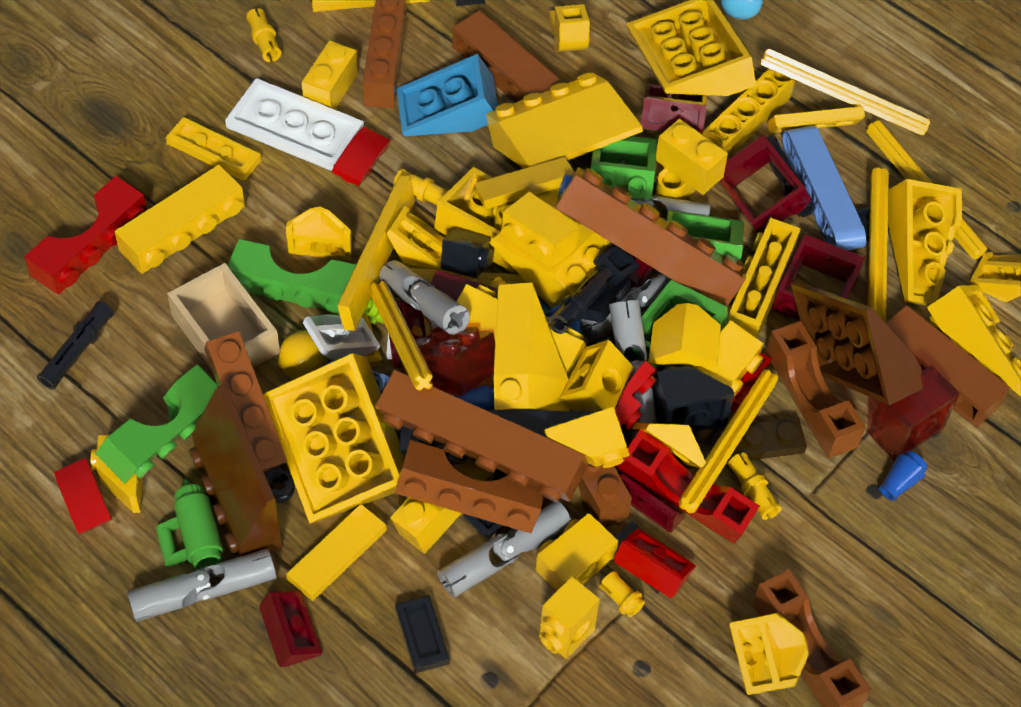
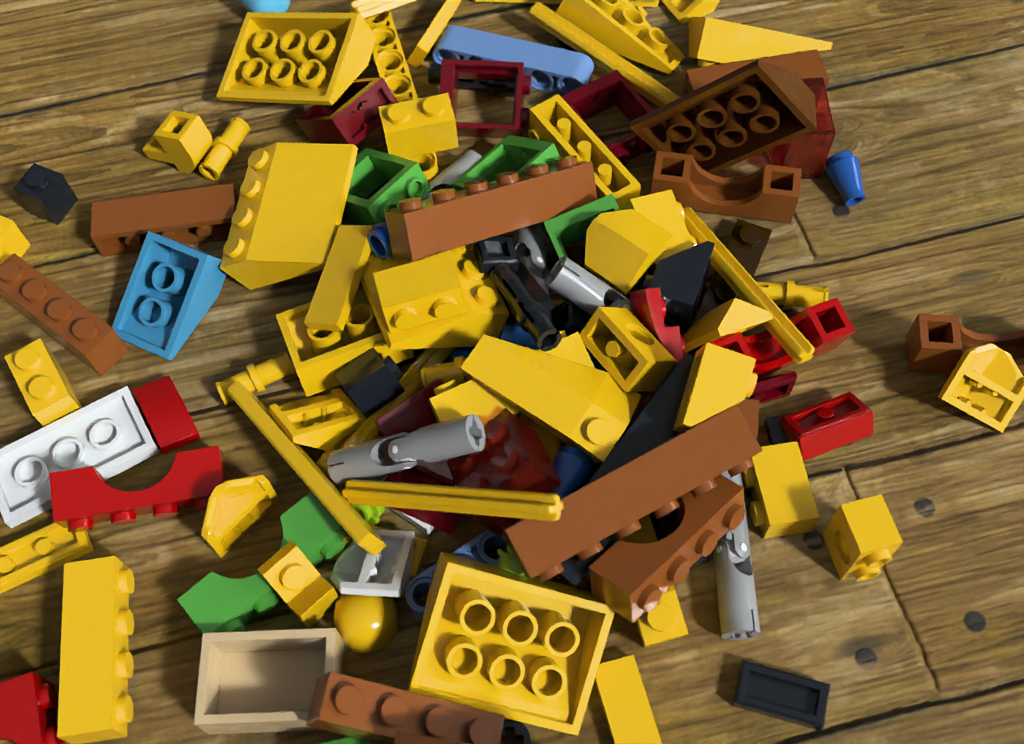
camera: 50 degrees left, 5 degrees up
yellow pin [599,571,645,617] -> none
none -> red arch [49,446,227,532]
none -> yellow pin [199,117,250,181]
none -> yellow slope [257,541,339,629]

